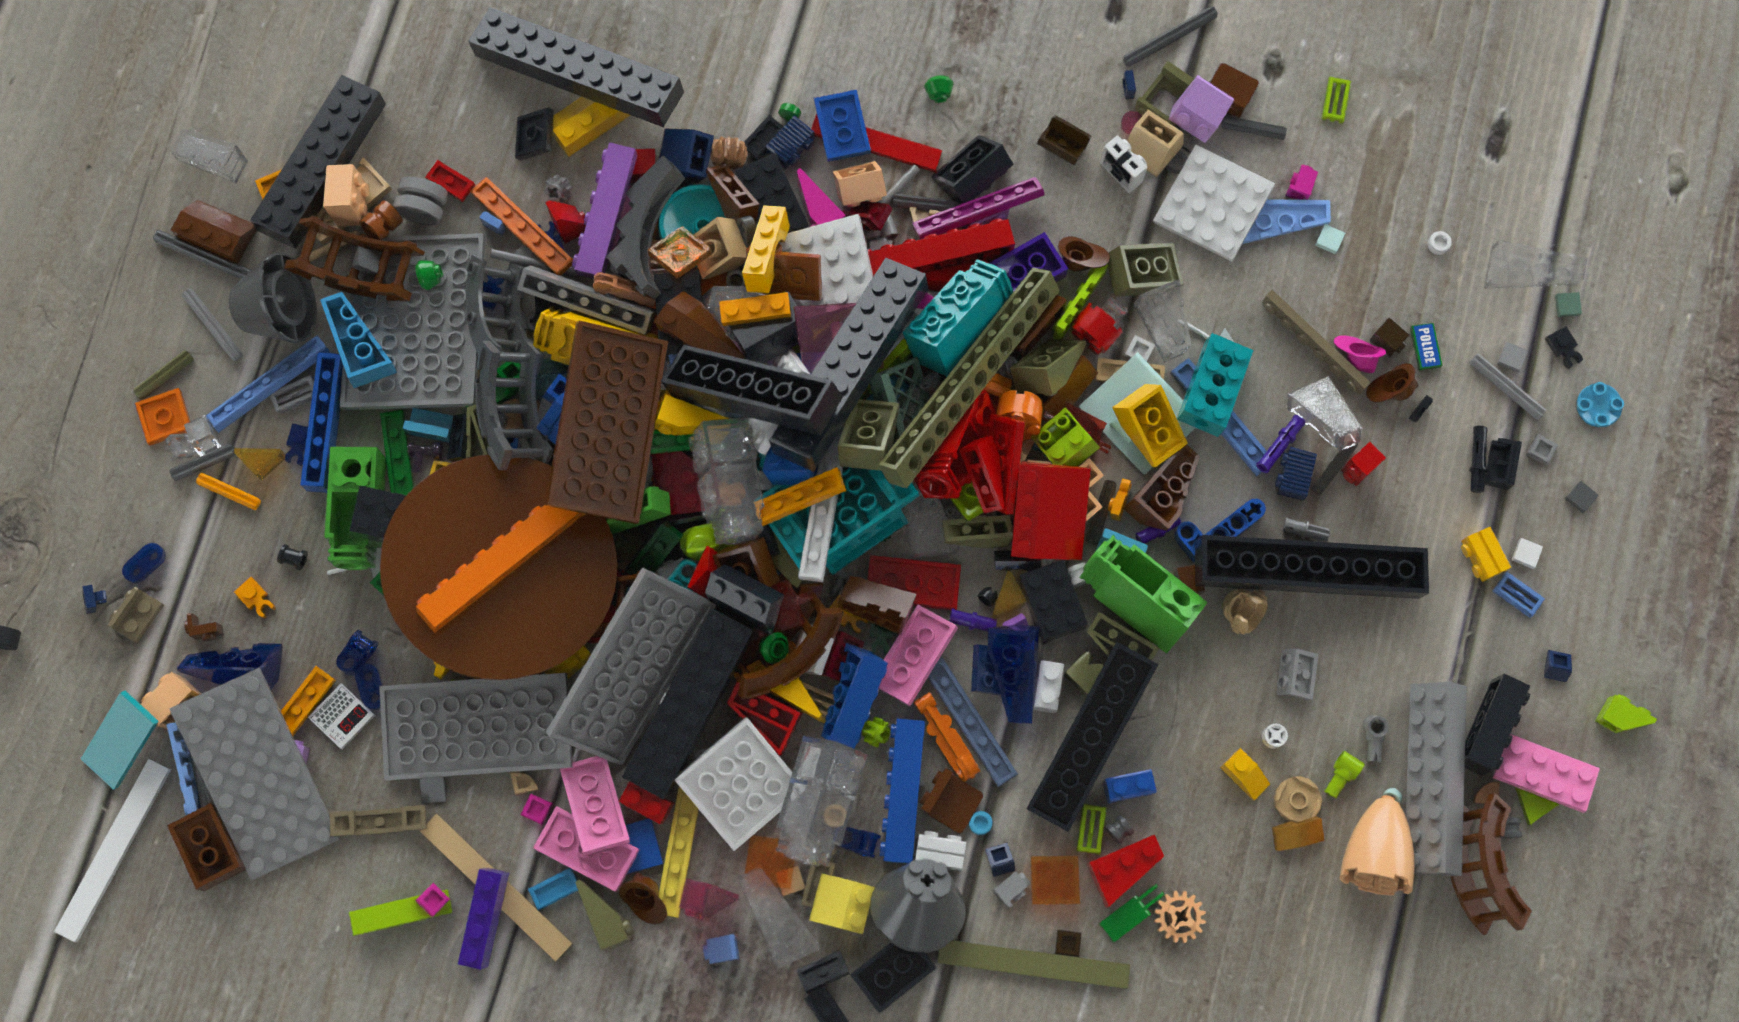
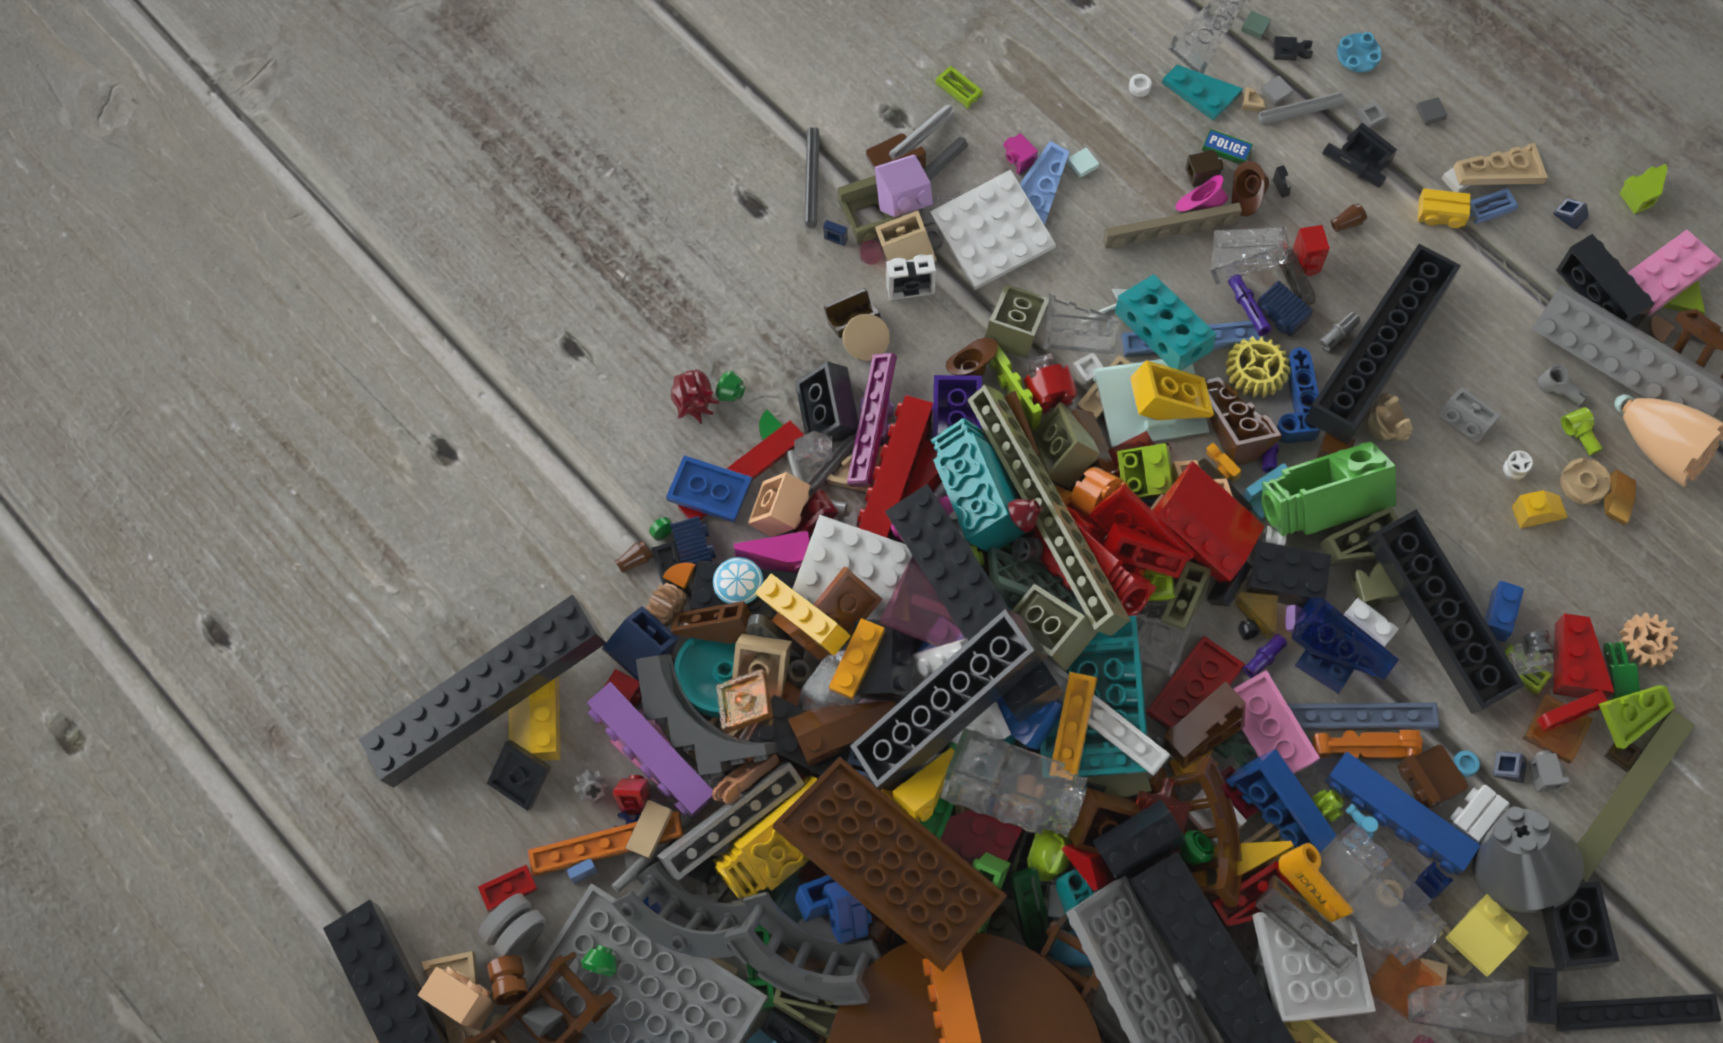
camera: 55 degrees left, 10 degrees down
none -> reddish brown cone [615,540,653,573]
none -> tan tile [625,800,673,860]
none -> orange tile [663,562,696,588]
none -> dark red hair [671,369,720,424]
none -> dish [713,557,763,604]
none -> green tile [759,409,783,440]
none -> clear brick [794,431,832,468]
none -> tan tile [843,314,890,361]
none -> light grey axle [889,105,954,160]
none -> dark red brick [1008,499,1042,533]
none -> teal wing [1162,64,1243,121]
none -> light yellow gear [1225,336,1291,399]
none -> tan tile [1242,87,1265,112]
none -> clear smoke fence [1255,875,1358,975]
none -> light orange door [1279,843,1353,924]
none -> reddish brown cone [1330,203,1367,233]
none -> medium azure piece [1345,804,1378,843]
none -> tan wing [1453,143,1548,185]
none -> clear bracket [1508,643,1554,675]
none -> red beam [1536,690,1609,732]
none -> lime wing [1599,685,1675,749]

